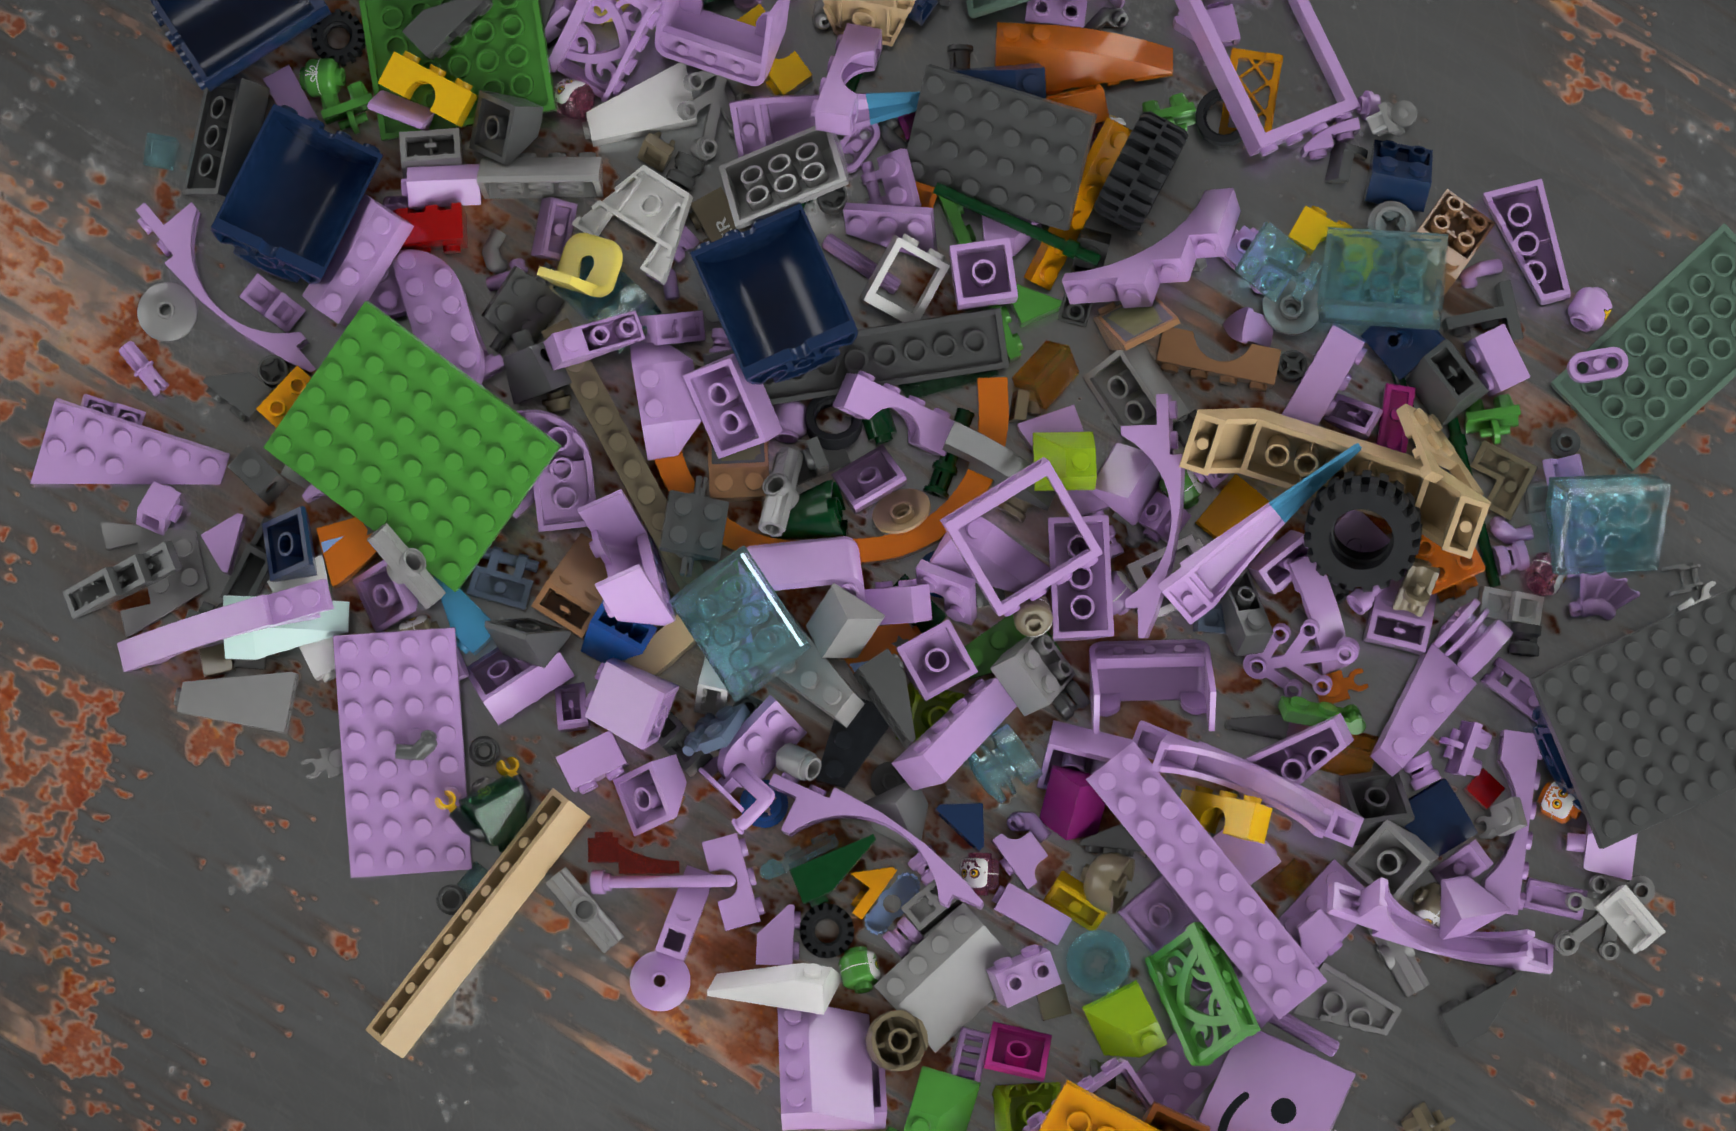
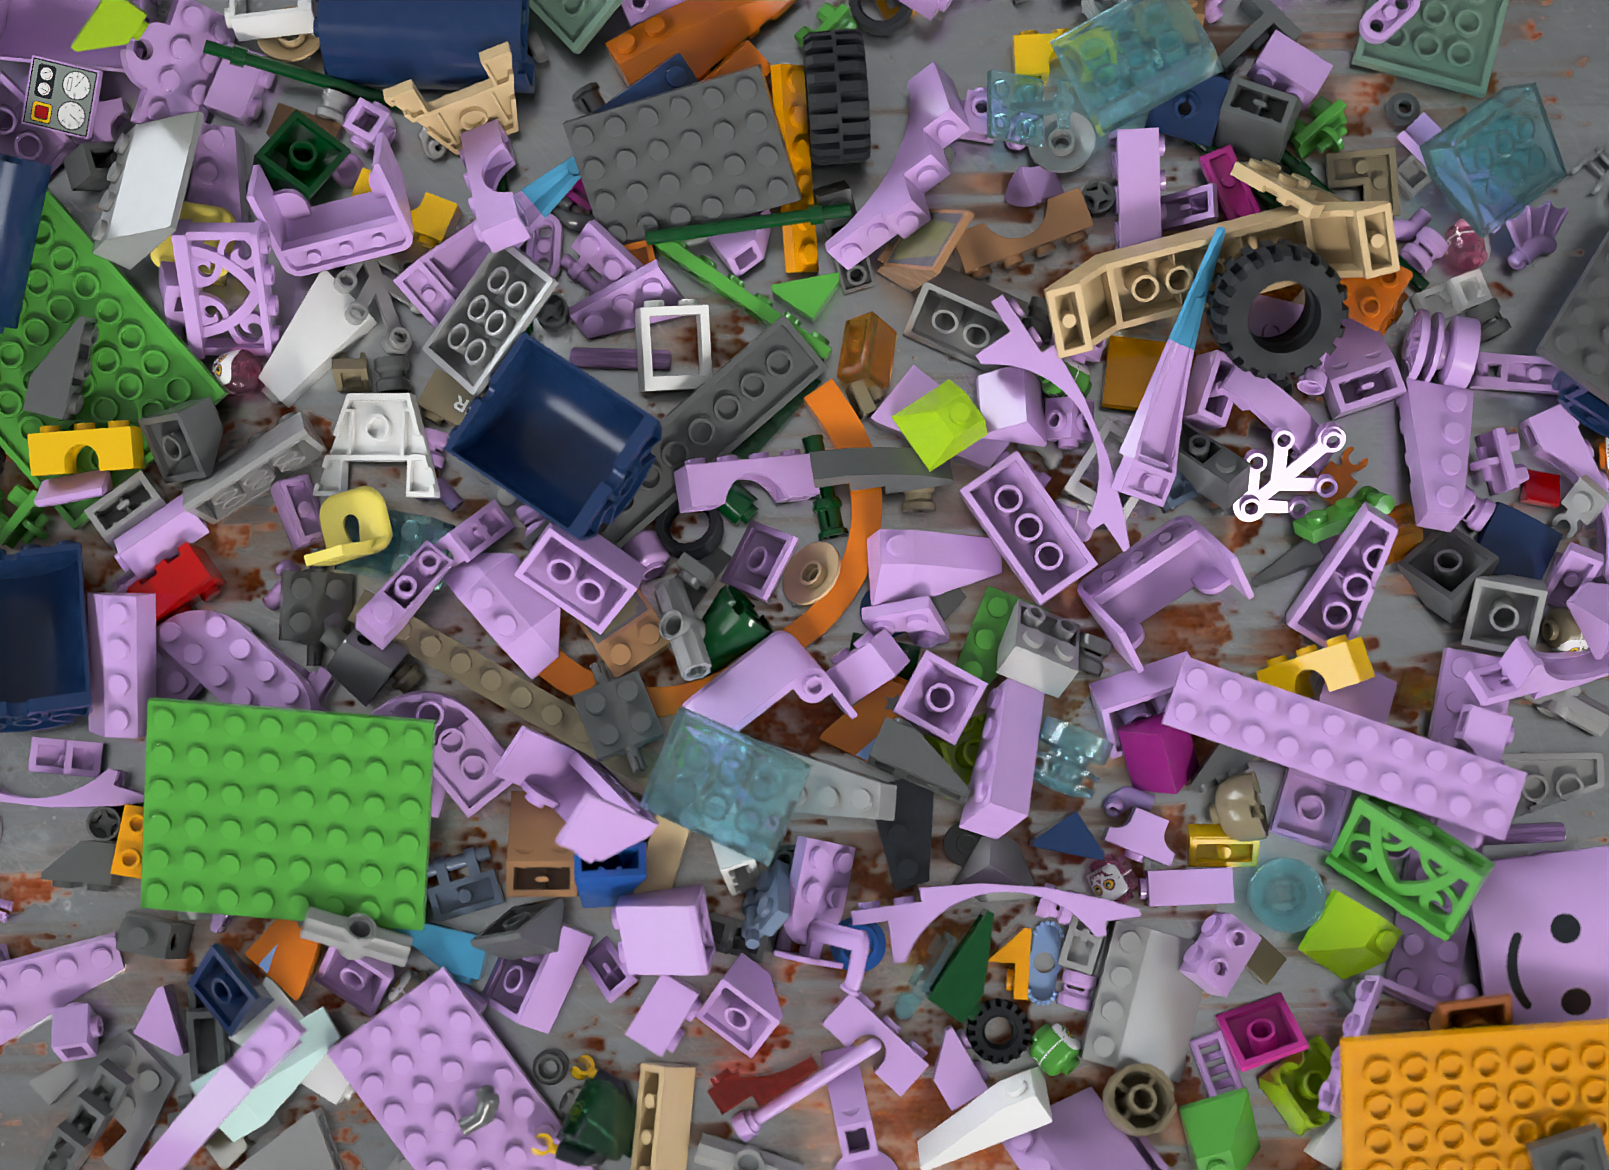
camera: 25 degrees left, 0 degrees up
light grey arm [482,228,508,274] -> none
light grey brick [775,743,821,781] -> none
light grey slope [806,583,885,659] -> none
lavender window [940,457,1103,617] -> none
lavender brick [949,237,1018,311] -> none
dark tan head [1012,595,1053,637] -> none
lavender slope [1131,720,1364,848] -> none
dark tan hips [1393,558,1440,617] -> none

